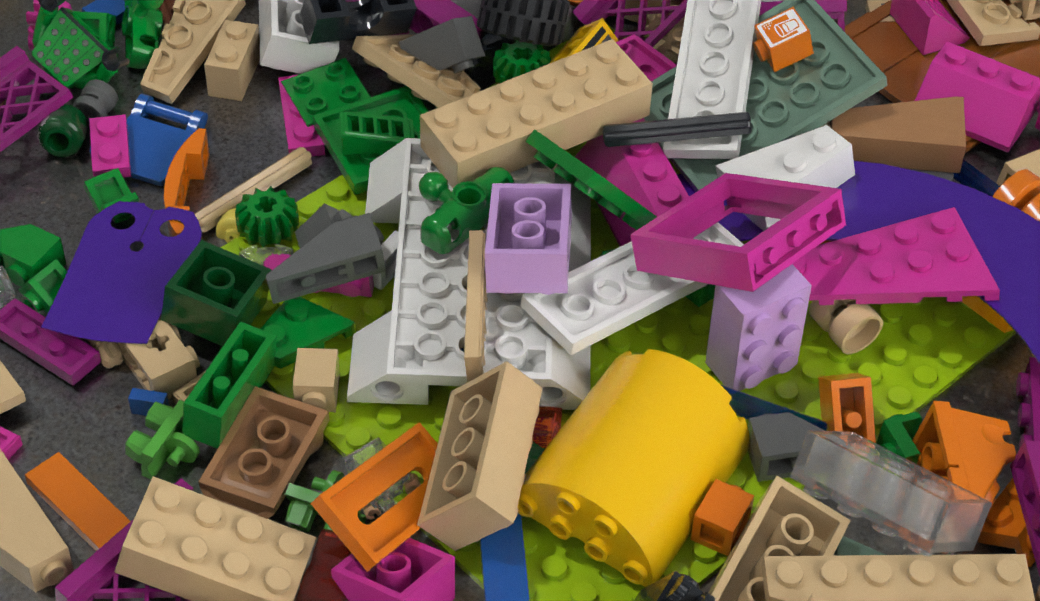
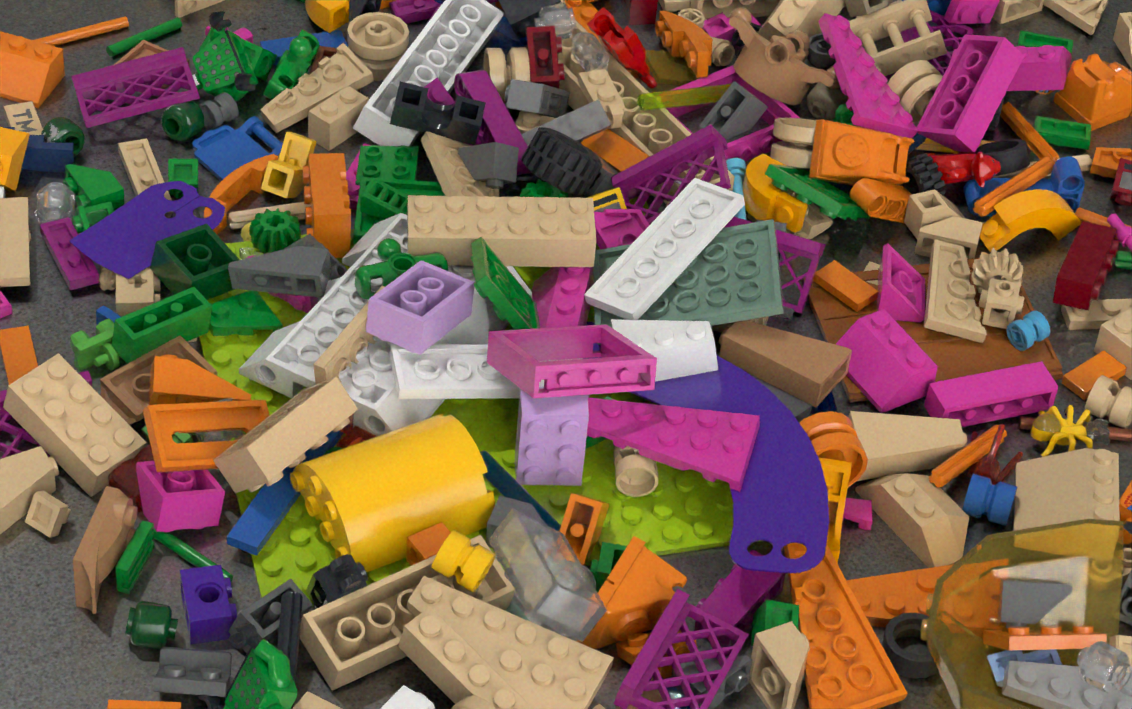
camera: 25 degrees right, 5 degrees down
dark pink plate [89,114,131,178] -> none
tan brick [293,348,340,412] -> none
black axle [603,112,752,147] -> none
orange brick [753,7,814,72] -> none
none -> tan plate [118,138,174,218]
none -> orange slope [149,354,251,405]
none -> yellow brick [261,132,317,198]
none -> orange wedge [303,153,351,258]
none -> yellow wheel [431,529,496,593]
none -> orange tile [813,260,879,312]

